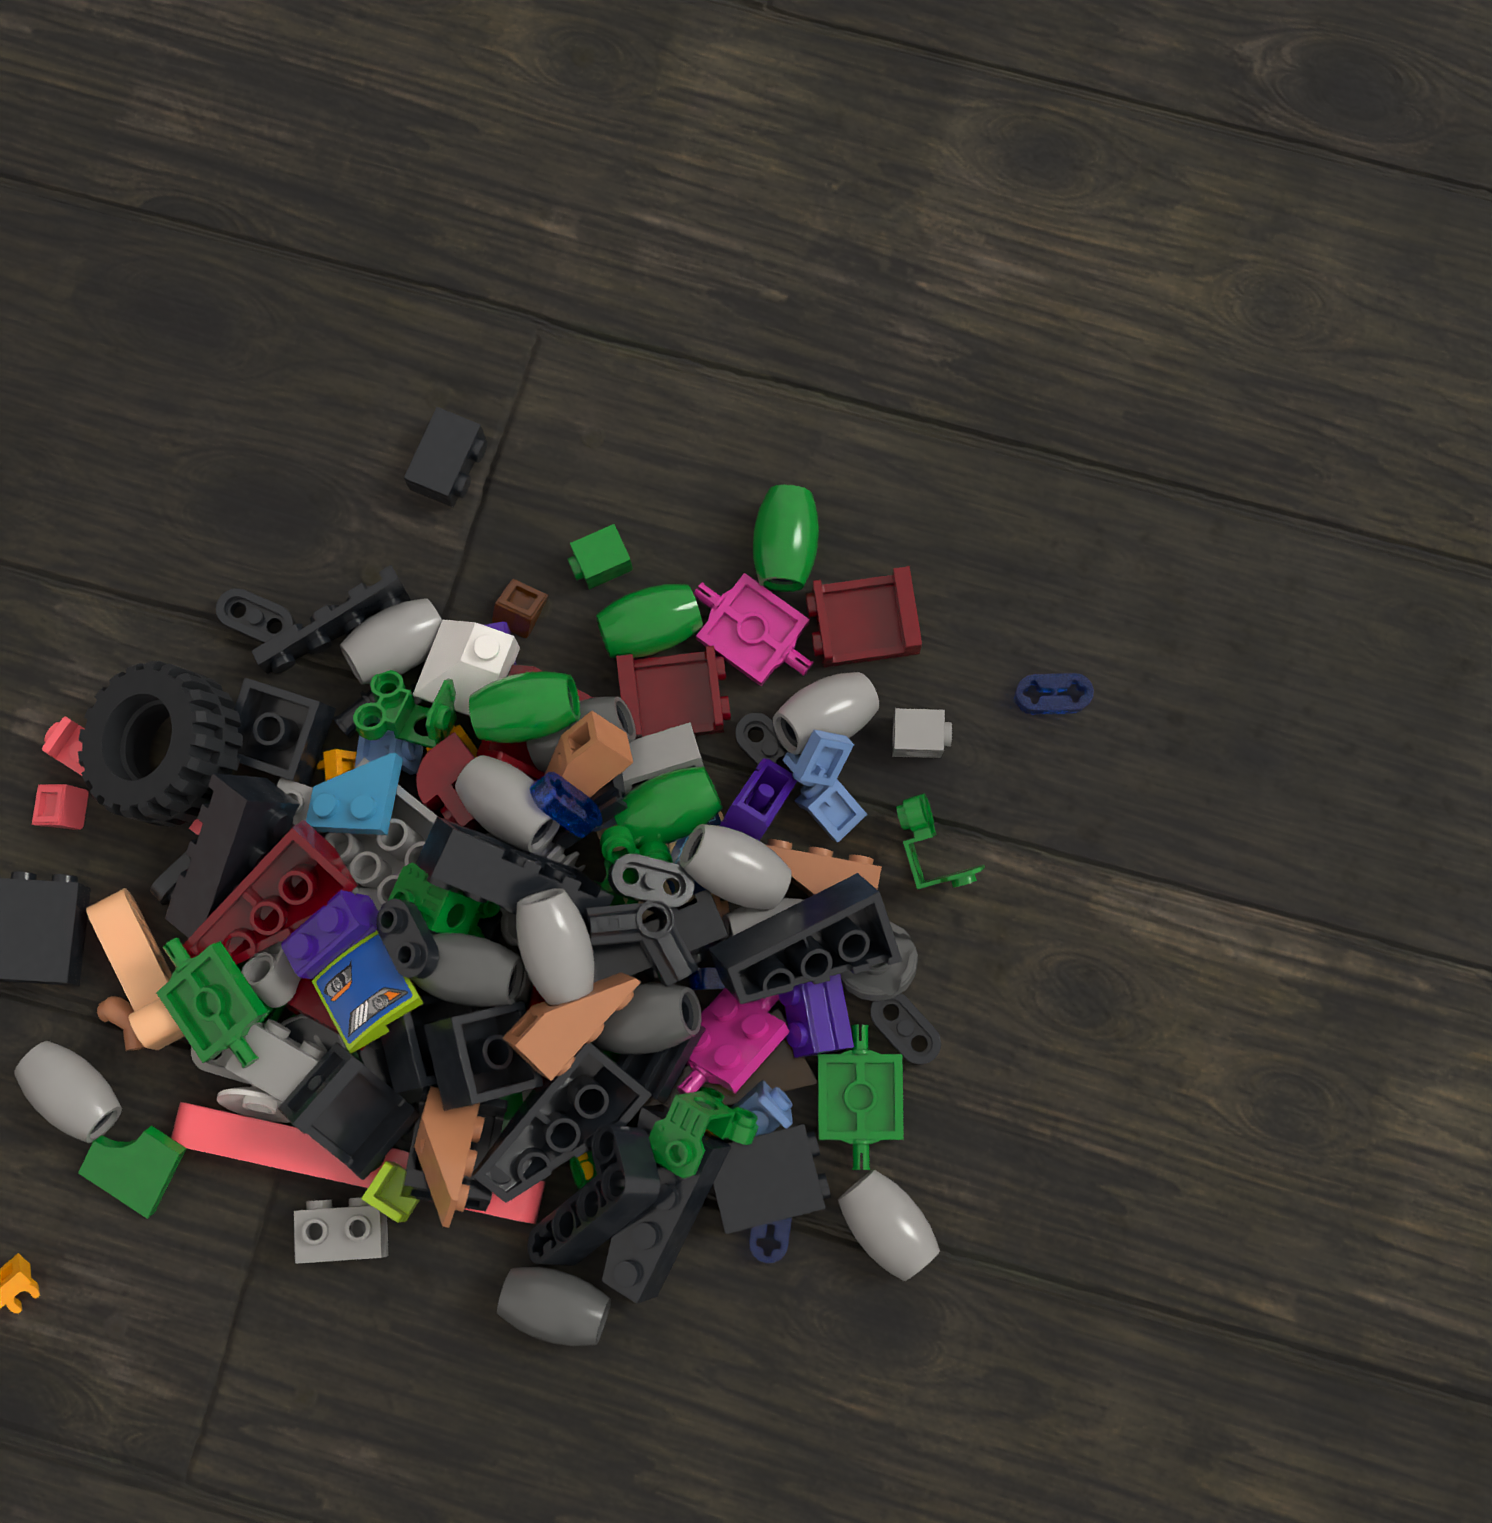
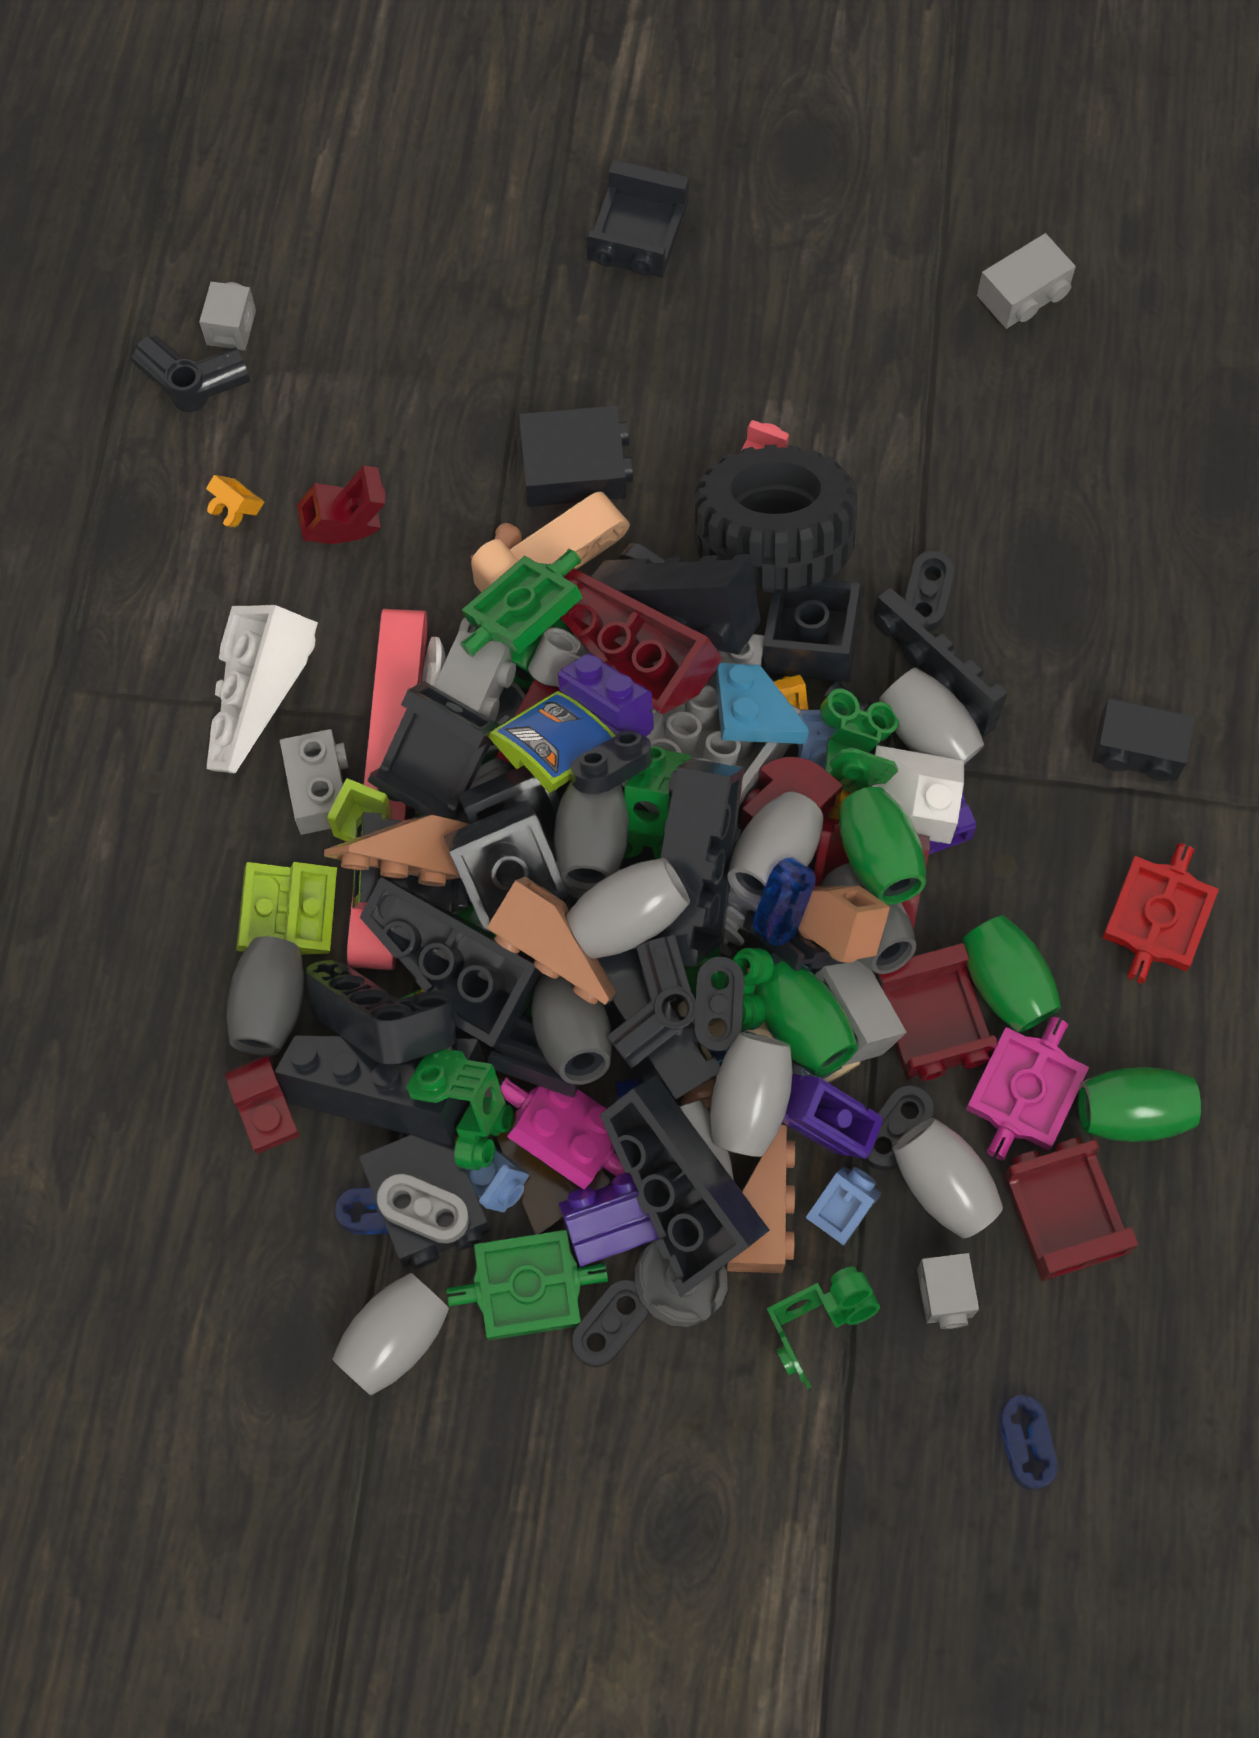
camera: 80 degrees right, 10 degrees down
light grey piece [14,1041,122,1143] -> none
coral slope [32,784,89,830] -> none
green tile [78,1126,187,1219] -> none
reddish brown slope [492,579,549,638] -> none
green brick [567,524,633,589] -> none
medium blue bracket [783,730,854,787] -> none
none -> white wedge [206,605,318,773]
none -> dark red brick [225,1055,300,1154]
none -> lime slope [236,862,337,955]
none -> dark red brick [297,465,386,544]
none -> light grey plate [377,1174,469,1243]
none -> red plate [1102,843,1219,983]

